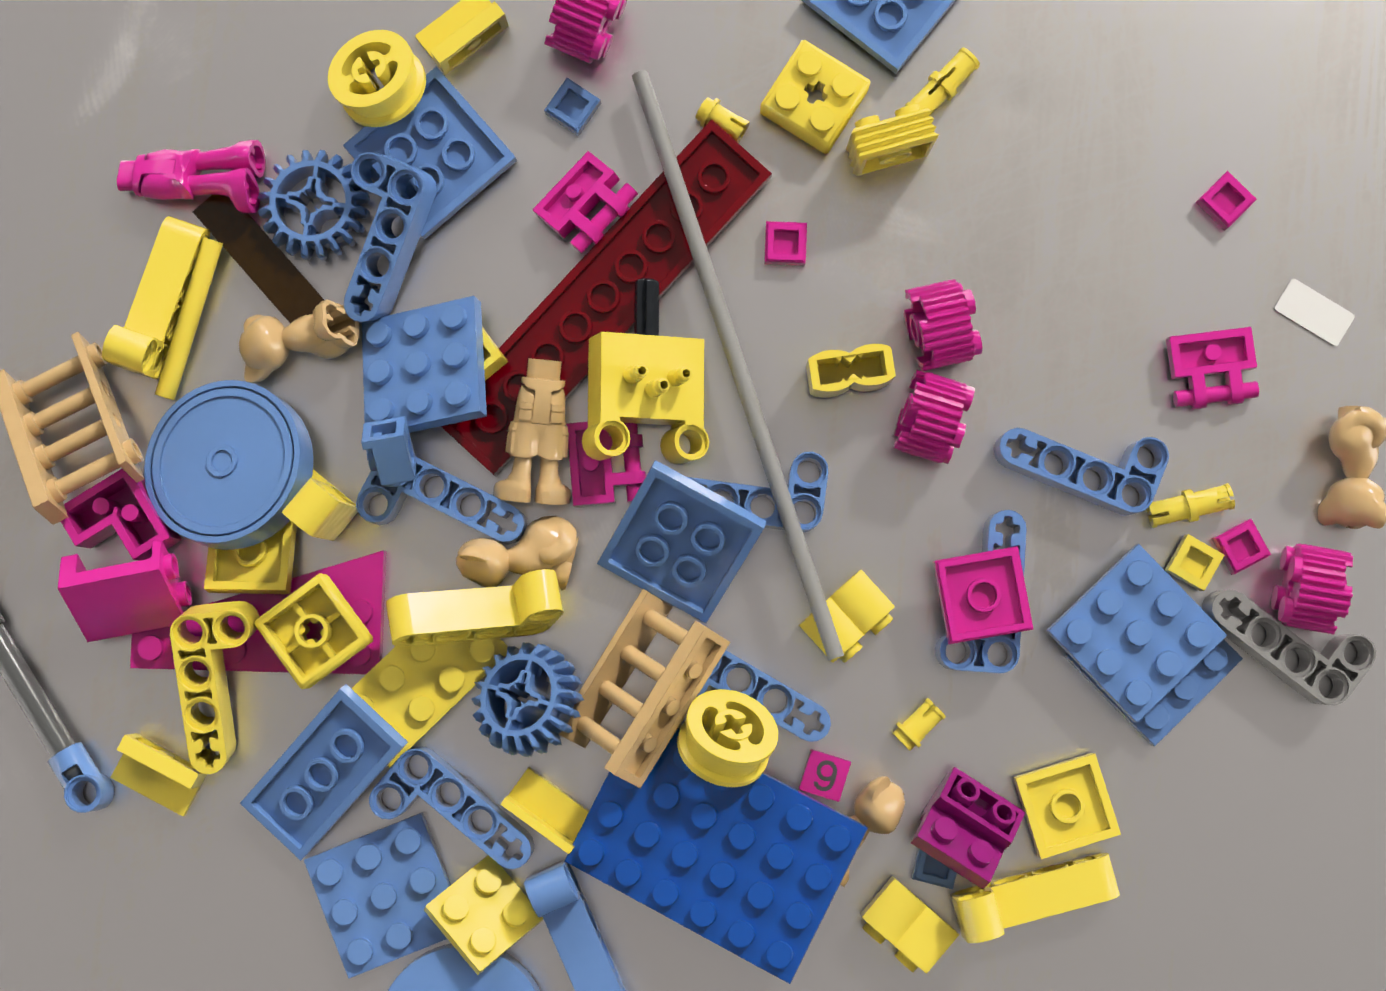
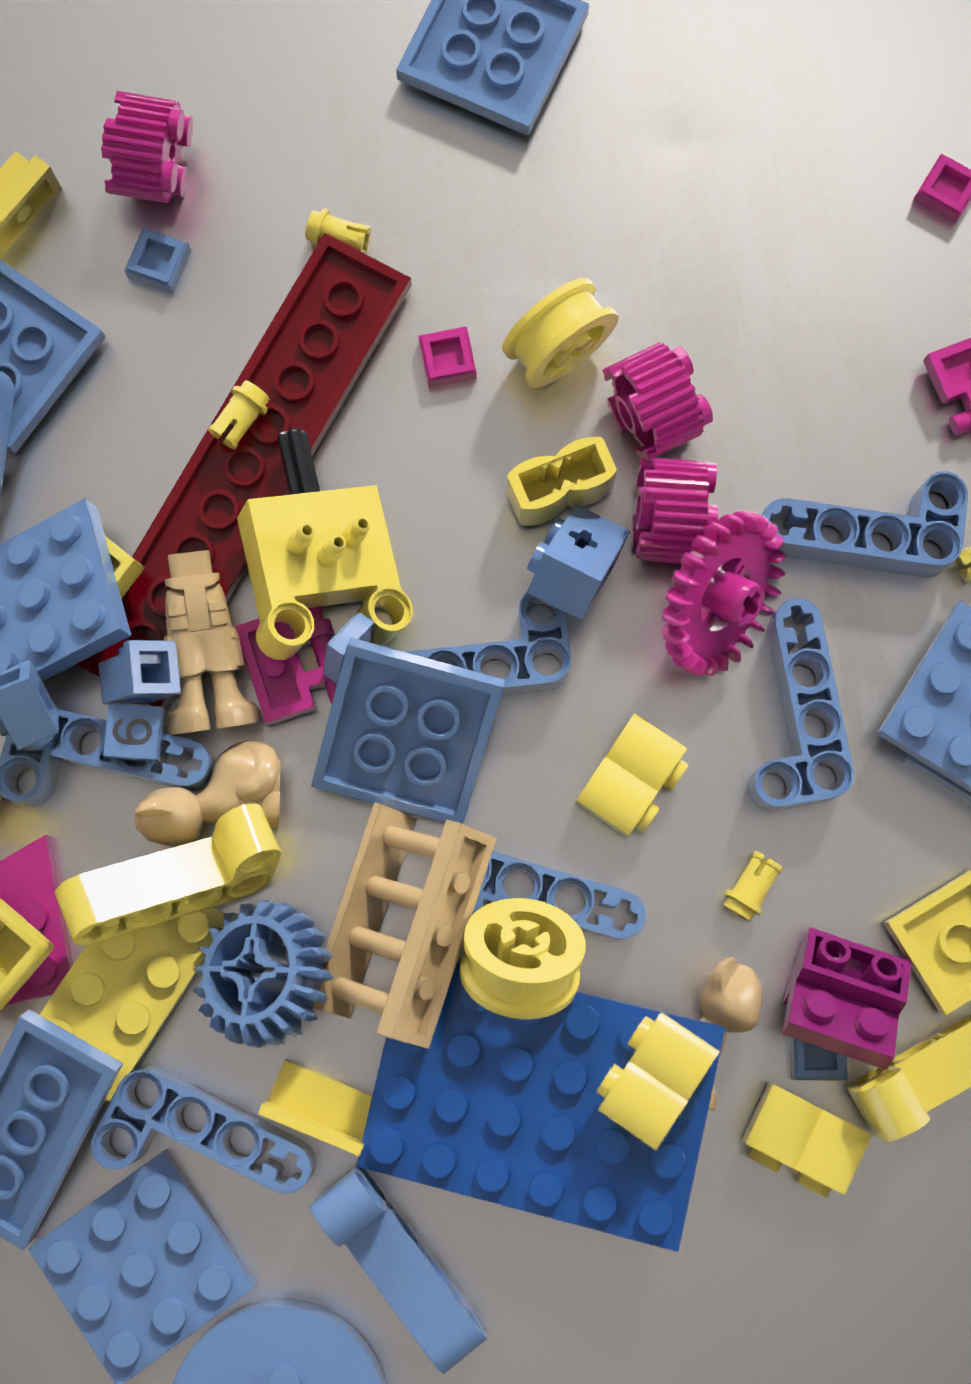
camera: 15 degrees left, 5 degrees down
light yellow plate [424,855,543,975] -> none
dark pink plate [532,151,638,254] -> none
light grey piece [632,70,844,661] -> none
light yellow brick [760,40,870,154] -> none
dark pink tile [798,749,851,802] -> none
light yellow brick [846,104,939,176] -> none
light yellow pin [905,47,980,115] -> none
dark pink tile [933,546,1034,644] -> none
none -> medium blue brick [99,640,181,705]
none -> medium blue tile [103,703,165,762]
none -> light yellow pin [208,381,270,449]
none -> medium blue tile [323,612,374,683]
none -> light yellow wheel [502,278,619,388]
none -> medium blue brick [527,504,630,621]
none -> light yellow brick [596,1013,720,1150]
none -> dark pink gear [662,510,787,676]

